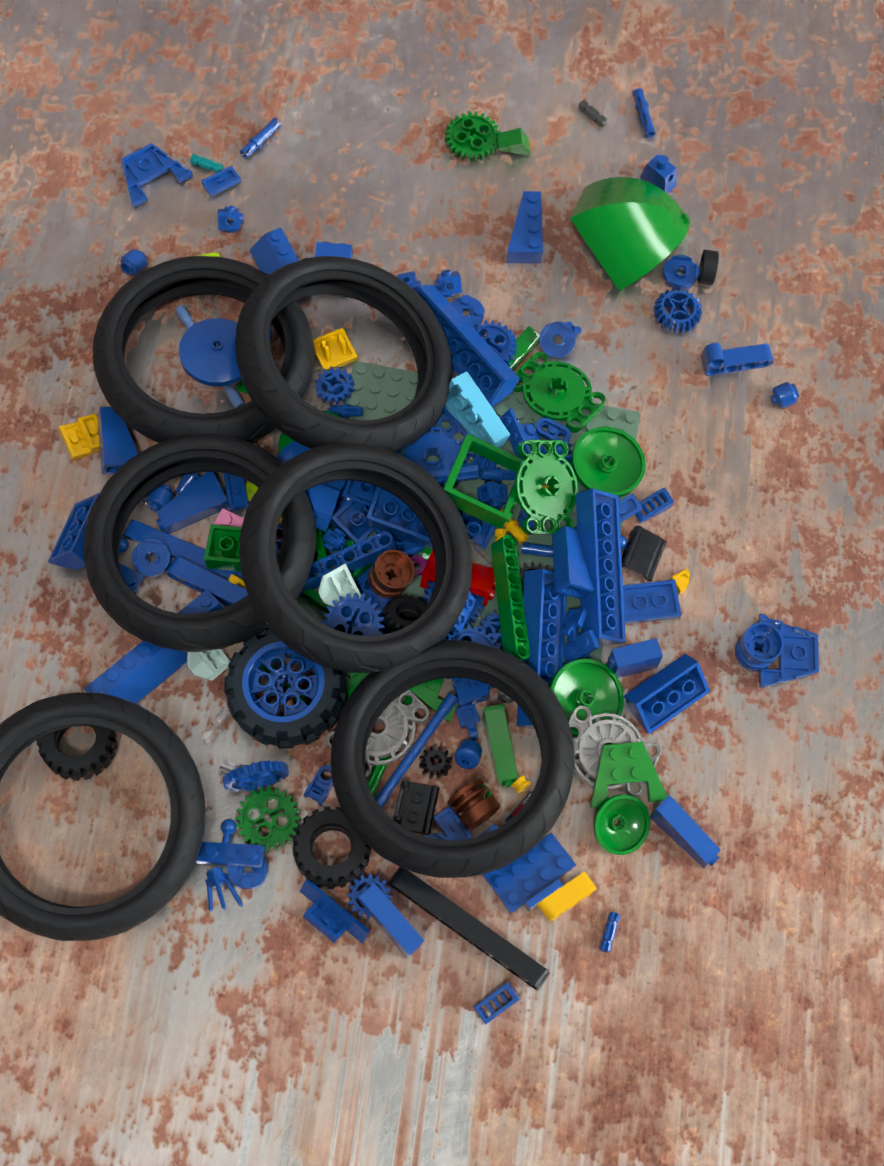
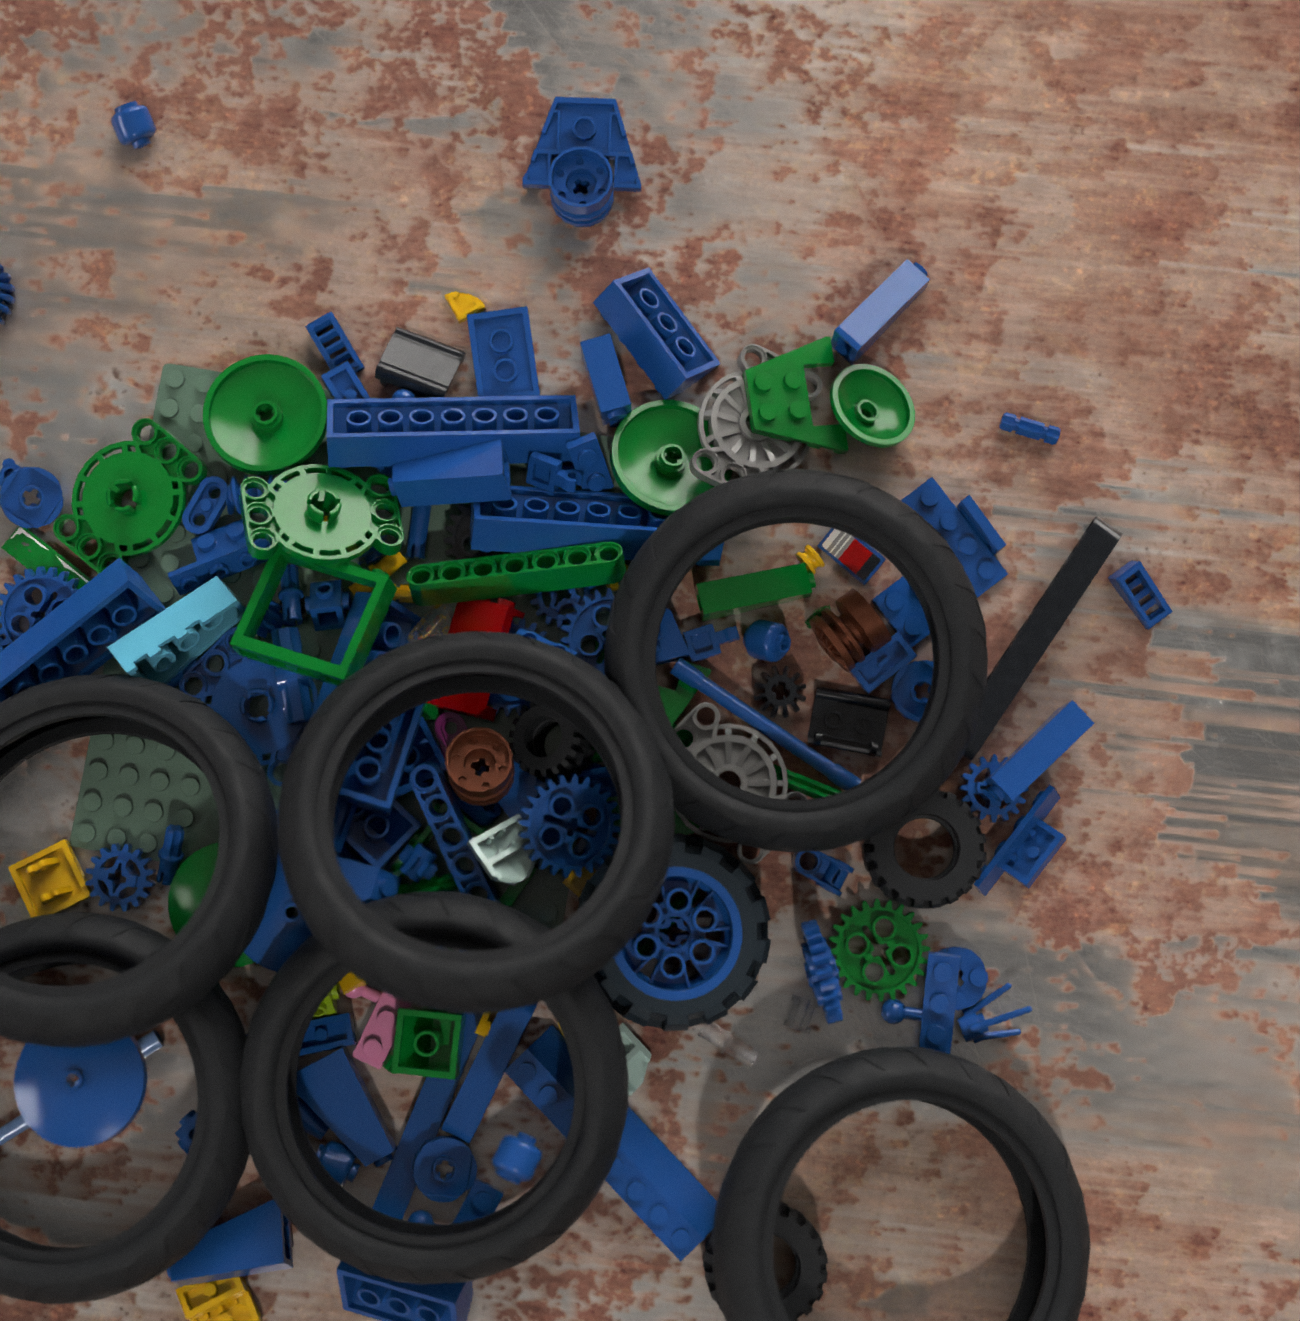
camera: 85 degrees left, 15 degrees up
yellow beam [538,872,597,922] -> none
blue beam [701,343,774,376] -> none
none -> blue head [492,1131,542,1185]

